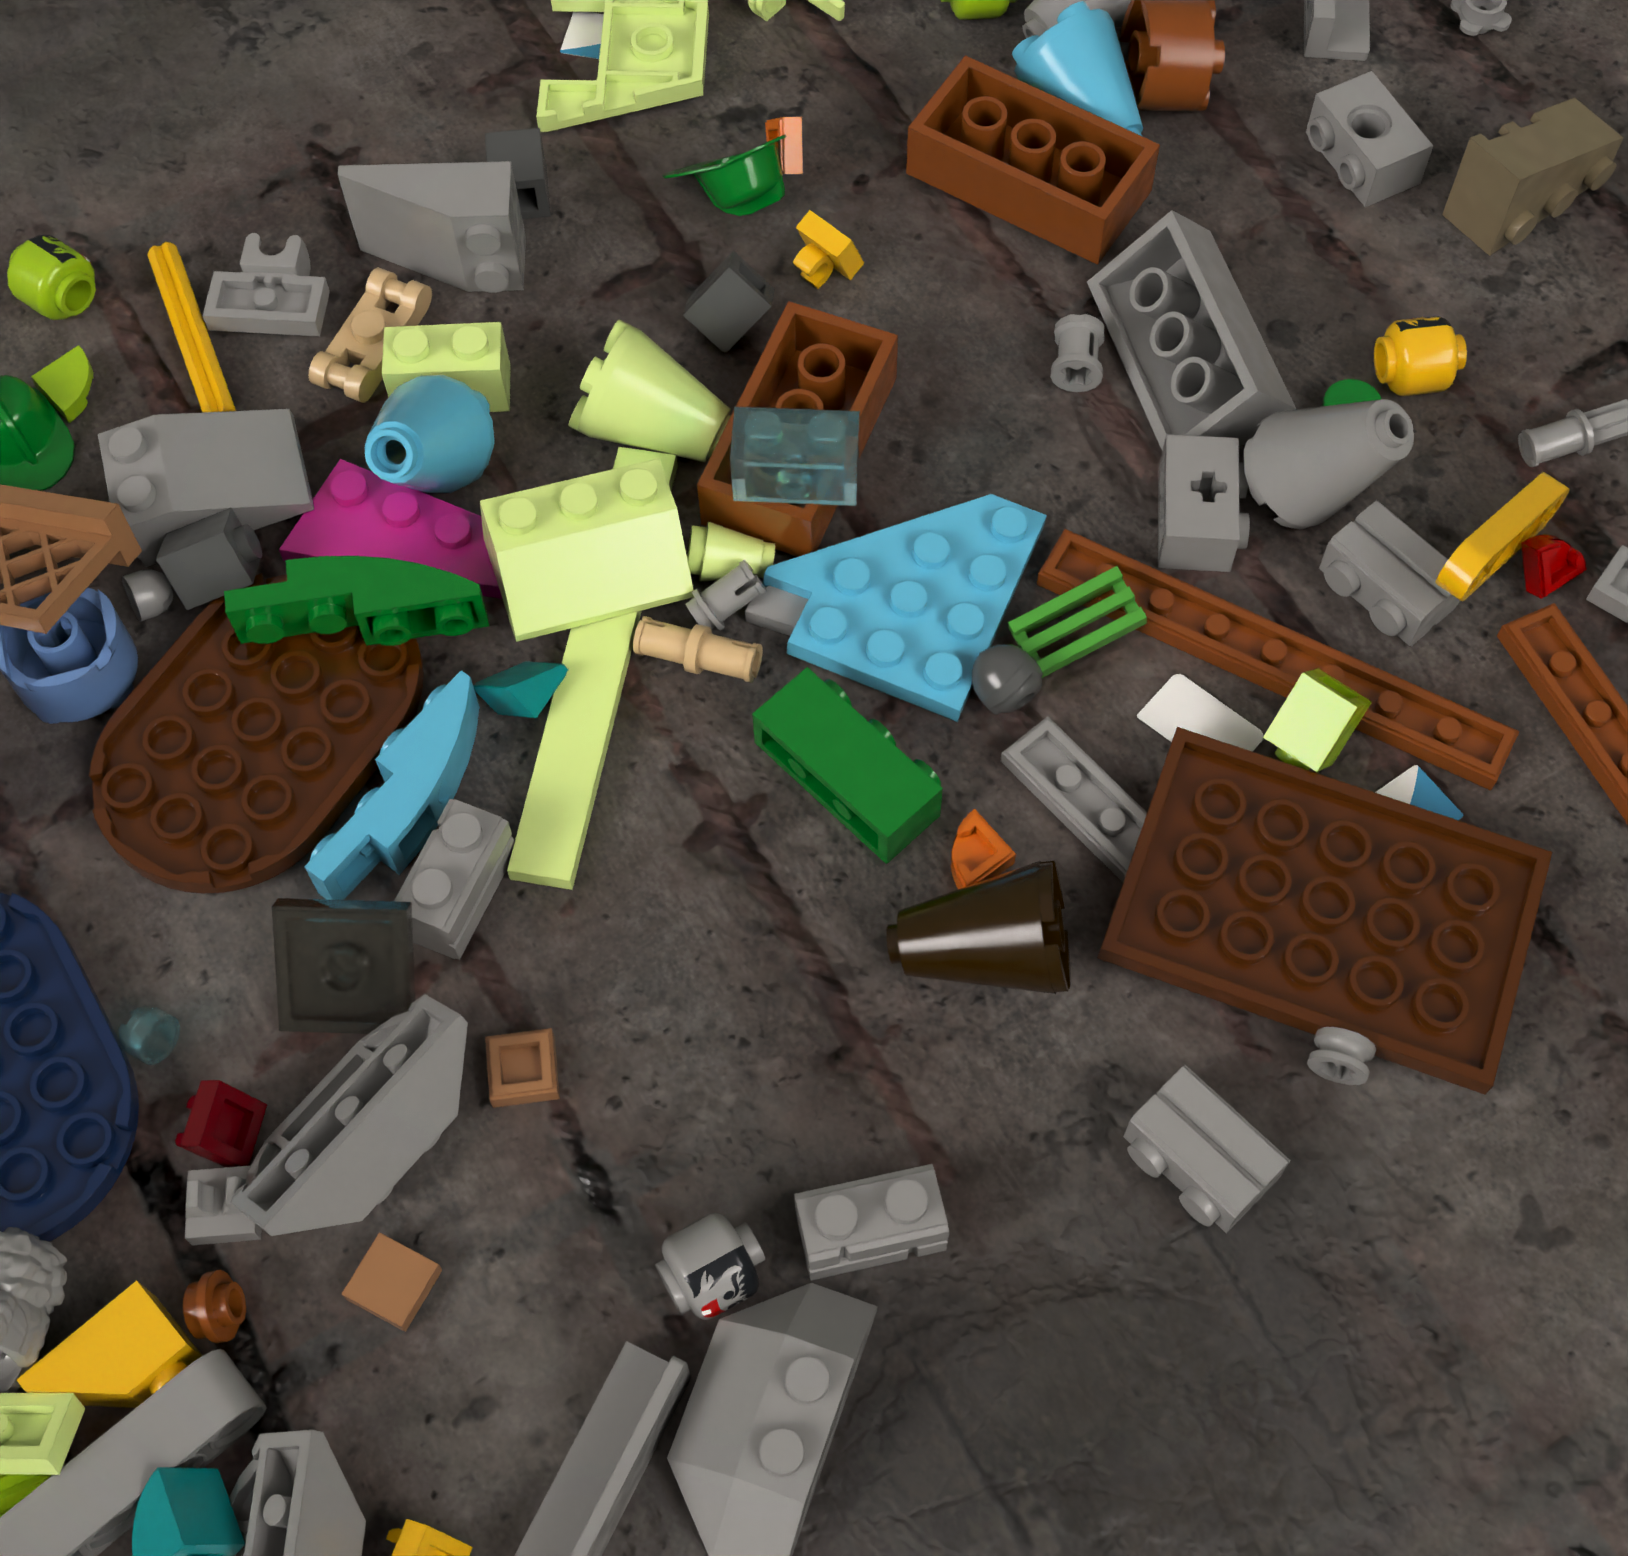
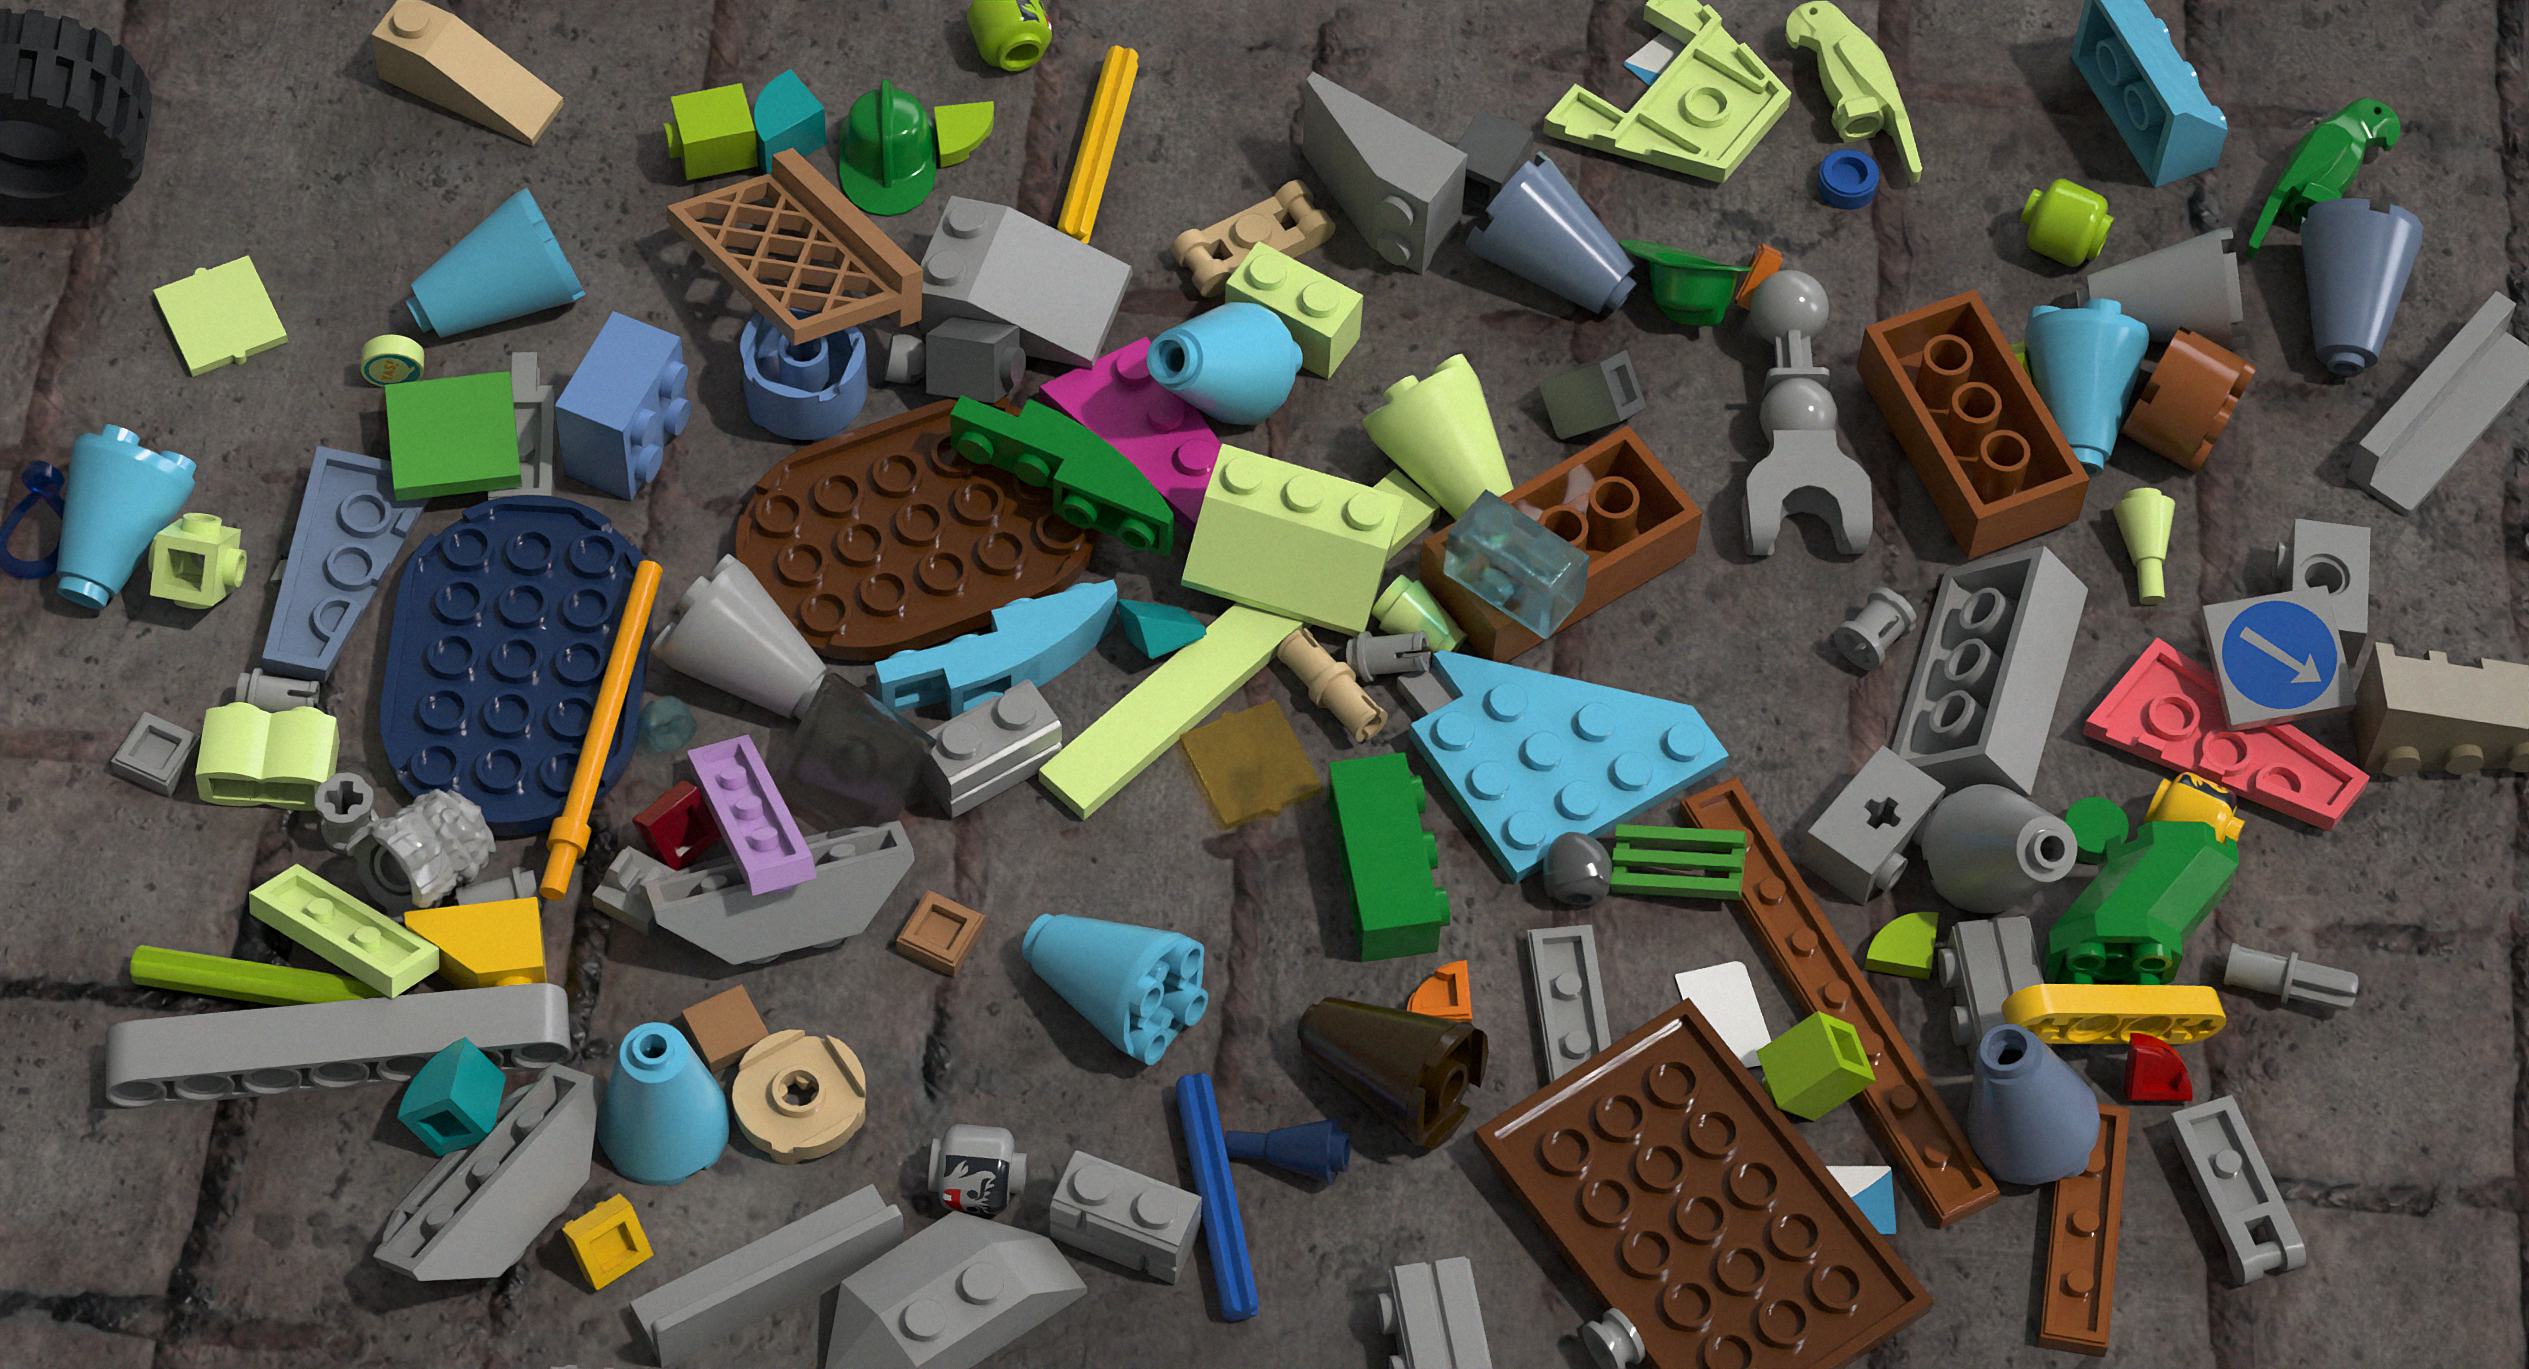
camera: 30 degrees right, 5 degrees down
dark orange plate [183,1270,246,1343] -> none
light grey plate [202,233,330,337] -> none
yellow tile [793,210,864,289] -> none
none -> light grey pin [456,867,543,909]
none -> light orange bar [539,560,663,901]
none -> medium azure cone [596,1022,731,1186]
none -> light grey cone [650,554,837,724]
none -> lavender plate [687,734,817,896]
none -> tan plate [732,1029,866,1165]
none -> medium azure cone [1022,914,1208,1065]
none -> blue axle [1176,1073,1259,1322]
none -> clear yellow piece [1179,699,1323,830]
none -> dark blue cone [1225,1118,1351,1185]
none -> sand blue cone [1465,151,1638,314]
none -> light grey piece [1740,269,1873,555]
none -> blue tile [1817,149,1879,210]
none -> lime tile [1864,912,1939,980]
none -> sand blue cone [1966,1024,2101,1185]
none -> green brick [2041,821,2239,985]
none -> coral wing [2082,637,2370,832]
none -> yellowish green cone [2112,488,2175,605]
none -> tile [2199,585,2357,732]

